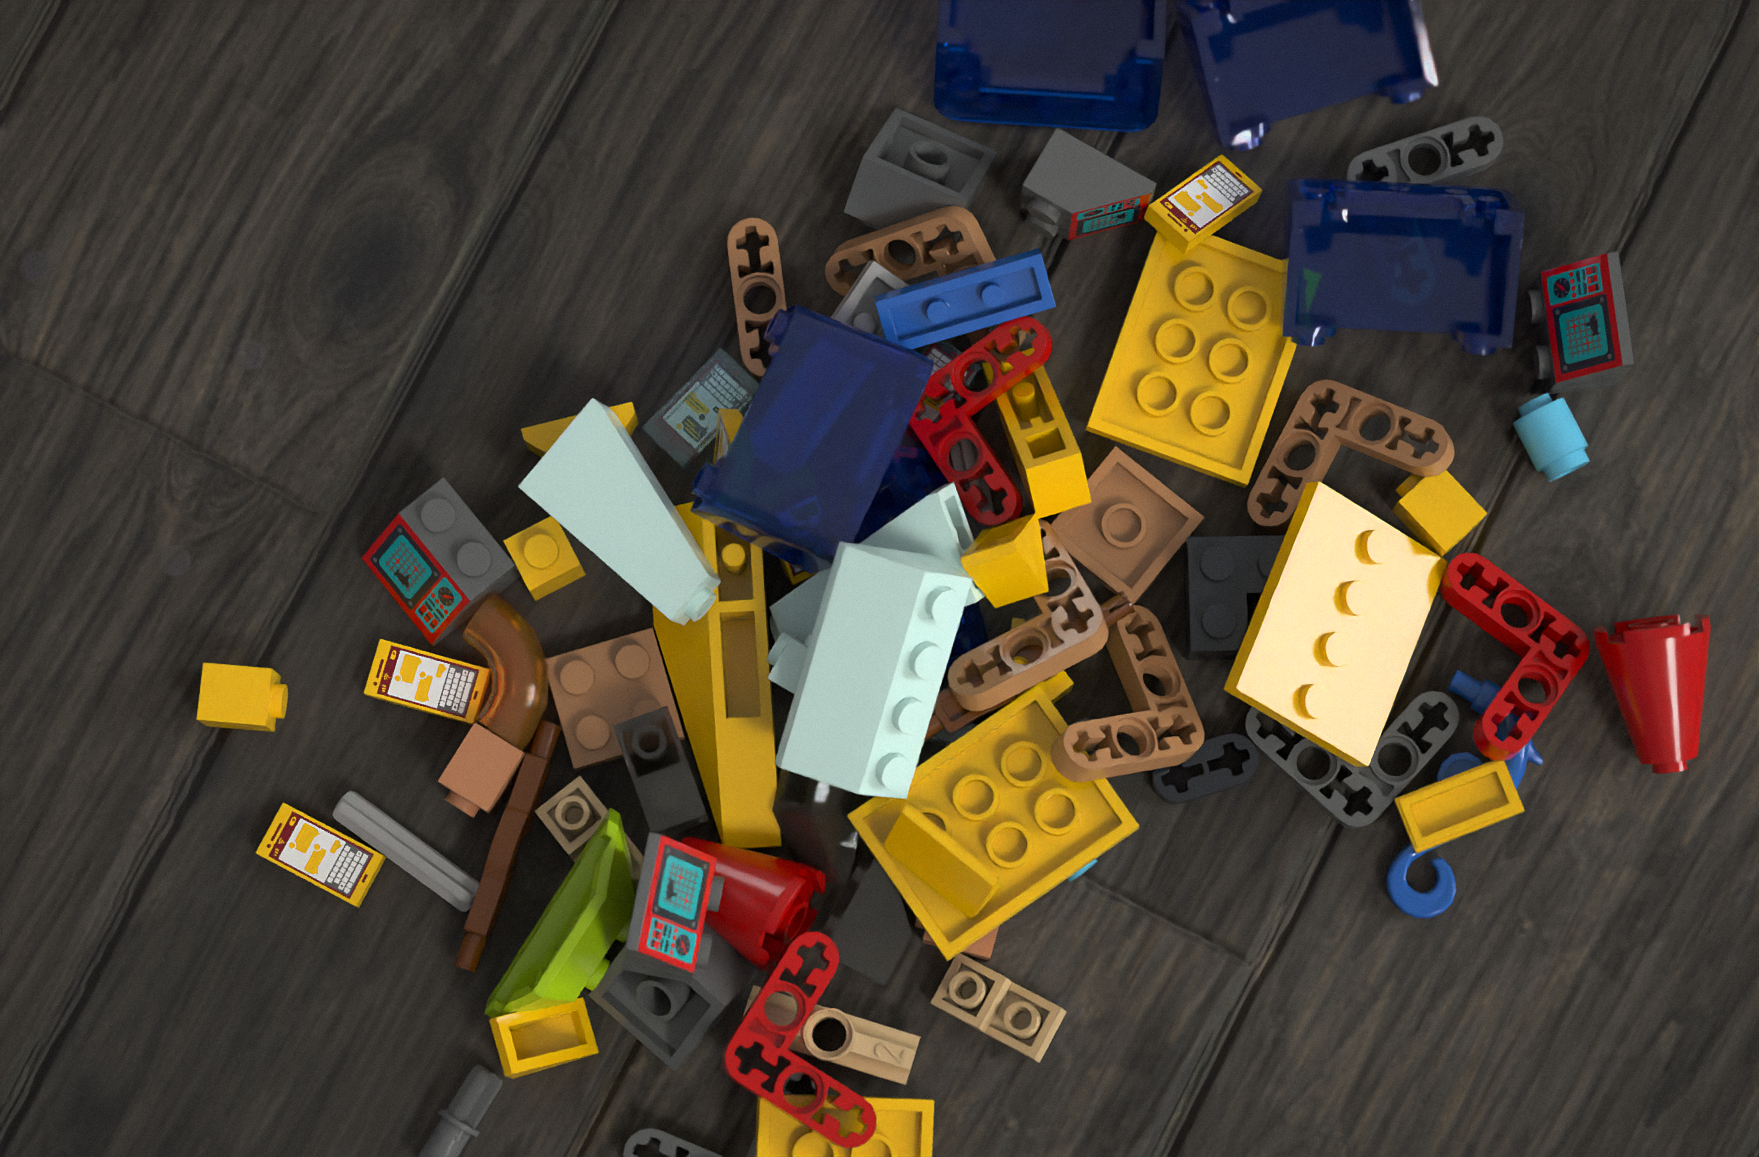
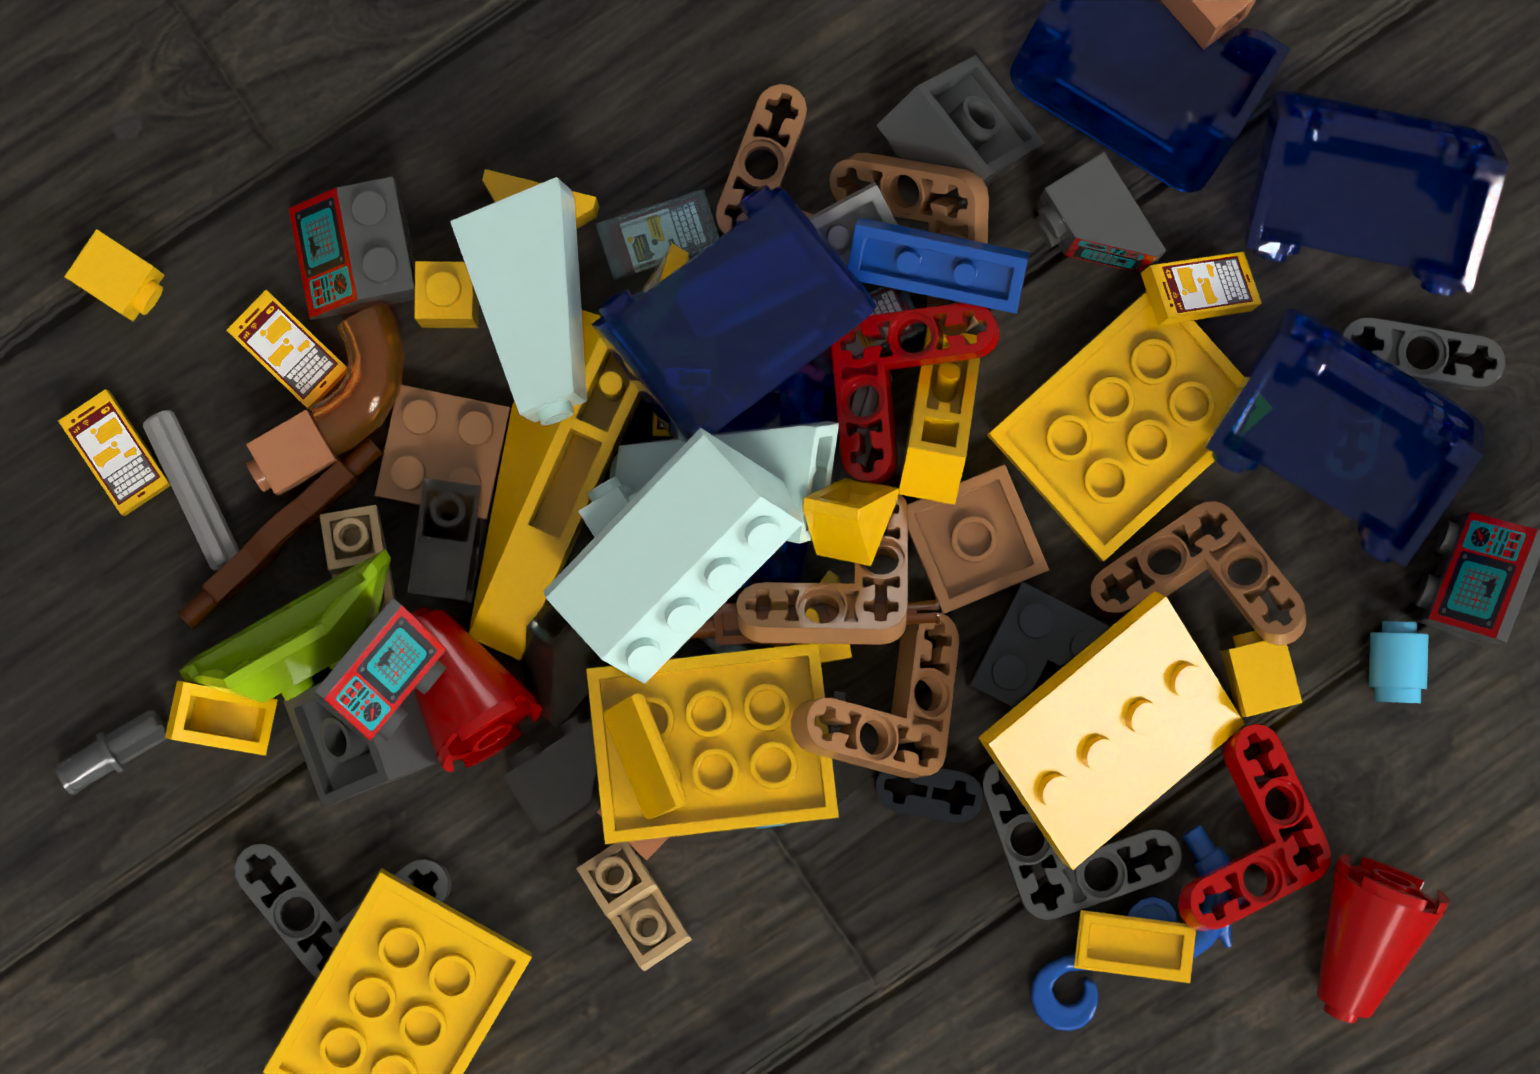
camera: 25 degrees right, 5 degrees up
red beam [722,932,877,1148] -> none
tan piece [743,985,920,1086] -> none

